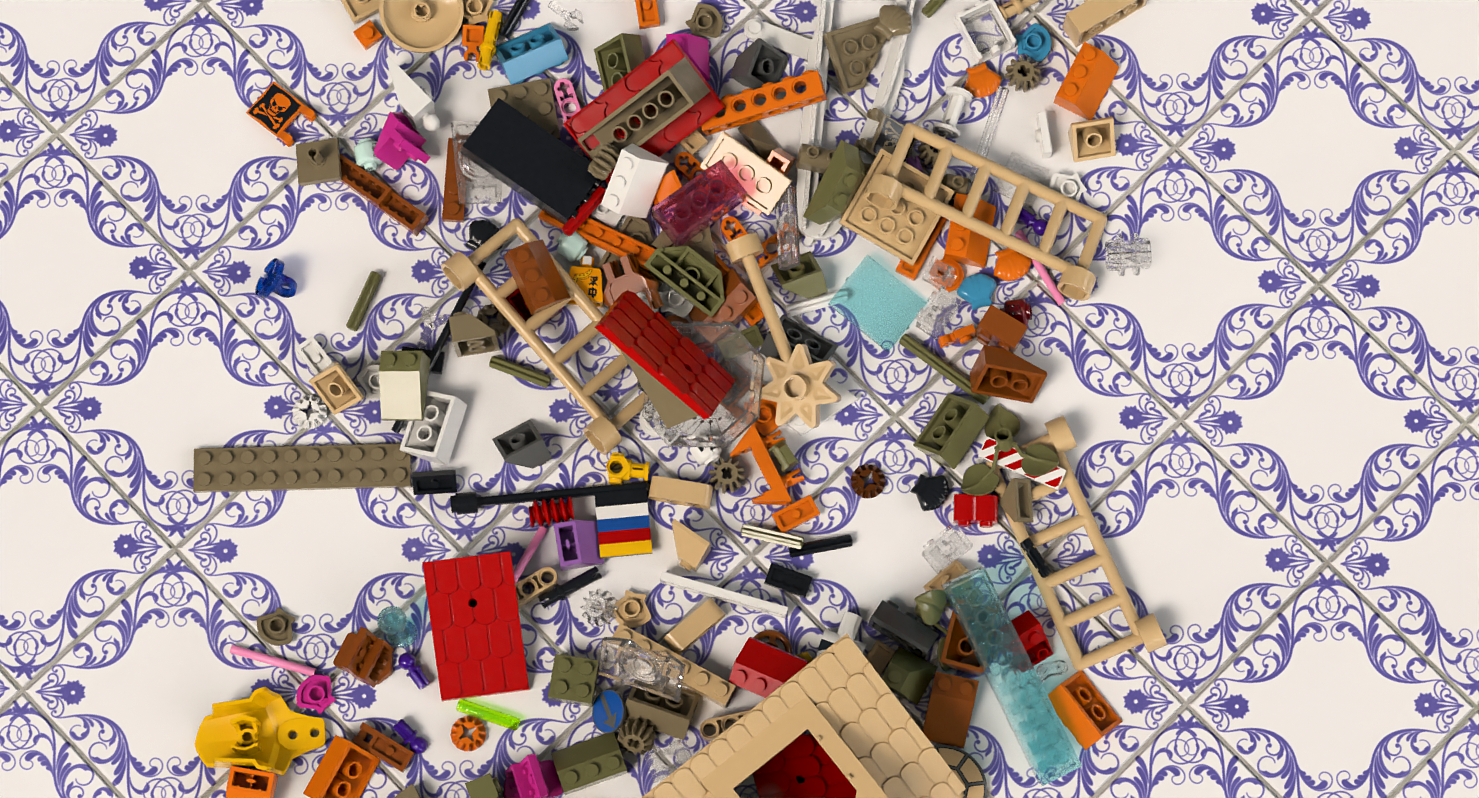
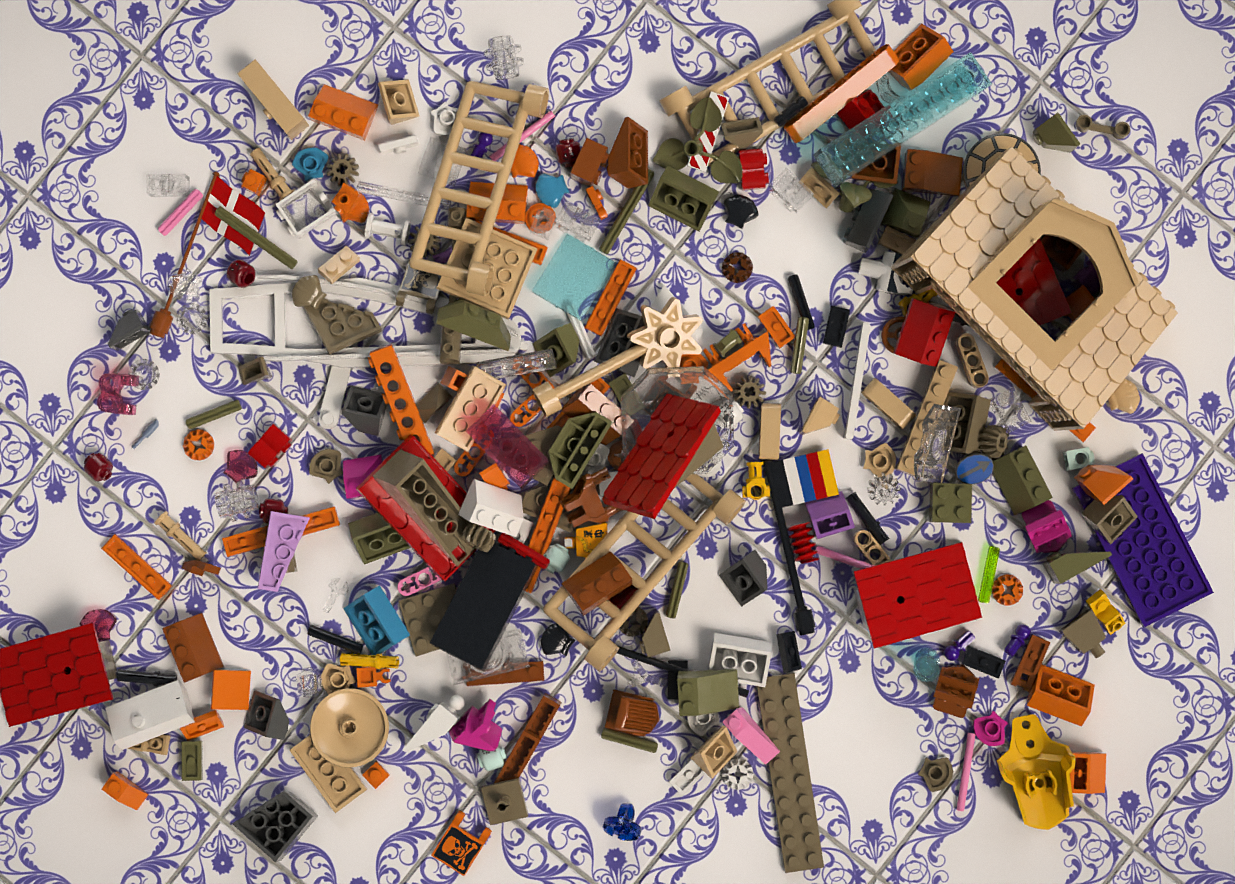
camera: 90 degrees left, 10 degrees up
none -> tan plate [318,246,360,284]
none -> orange brick [331,183,364,214]
none -> orange tile [584,259,637,337]
none -> dark orange piece [605,689,660,737]
none -> bright pink slope [723,707,780,765]
none -> beam [783,44,900,143]
none -> black plate [961,646,1006,679]

